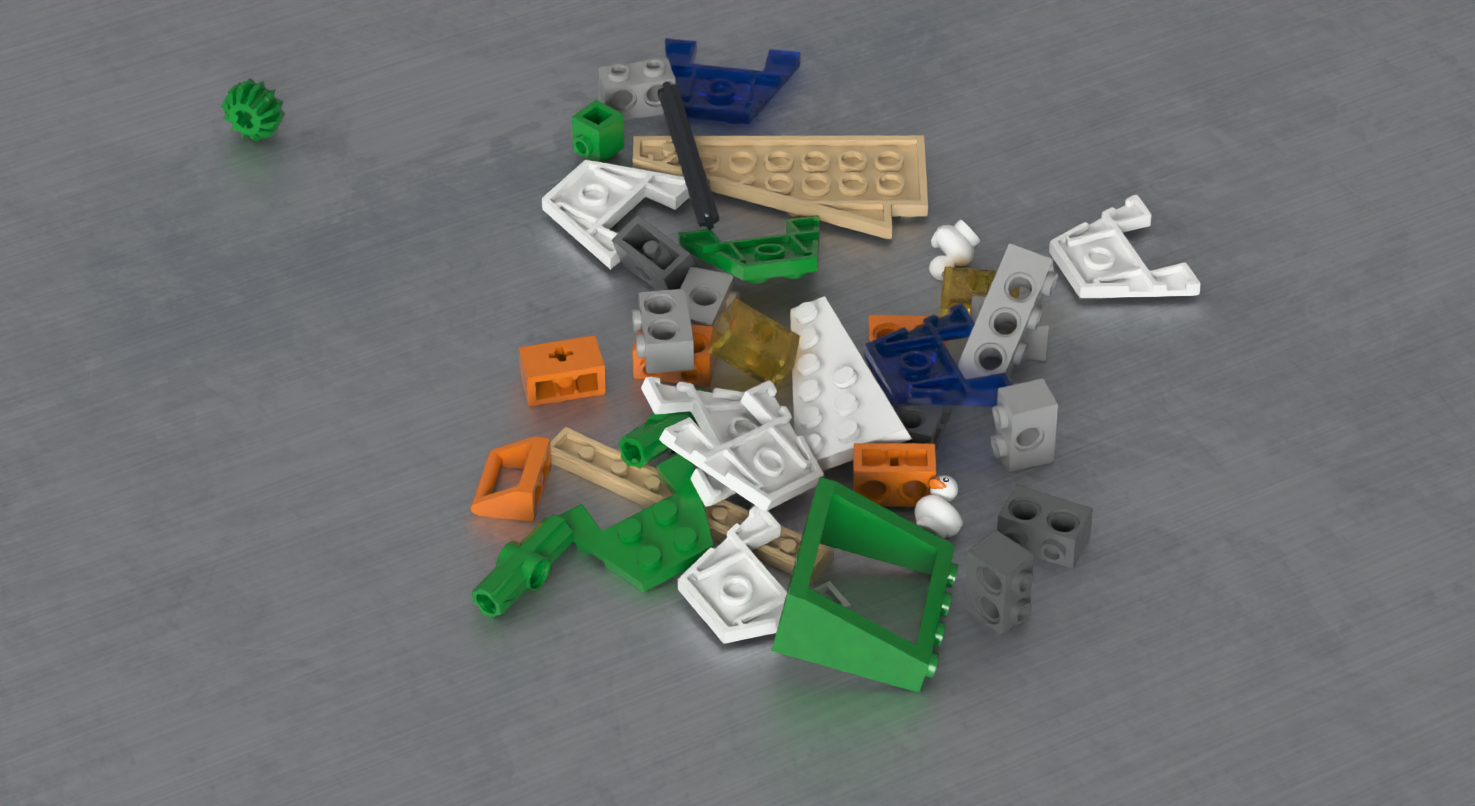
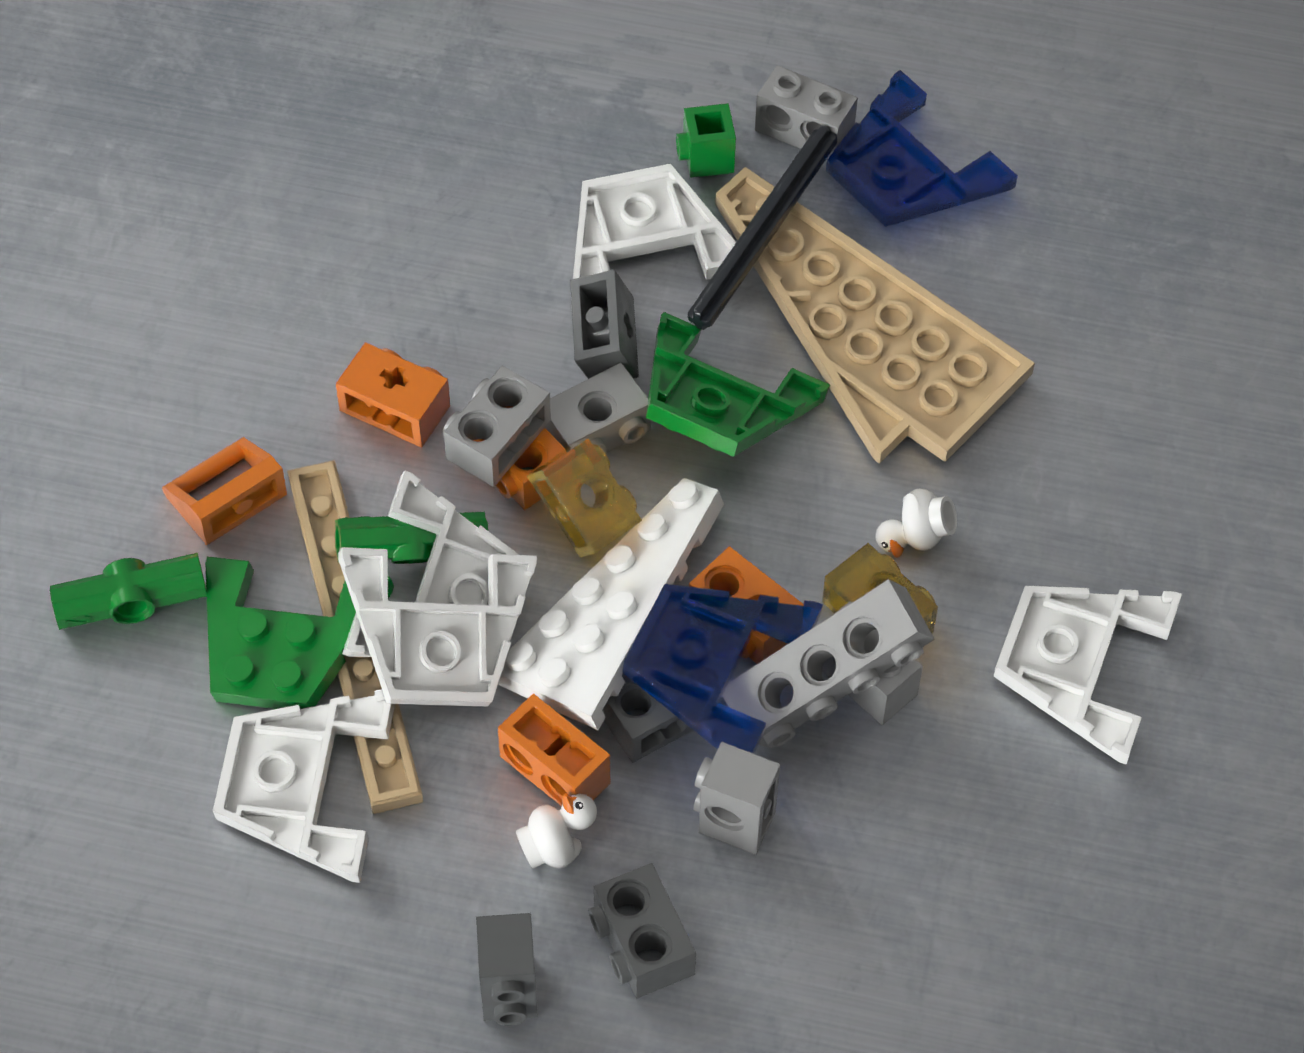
camera: 40 degrees right, 15 degrees up
green windscreen [771,477,959,693] -> none

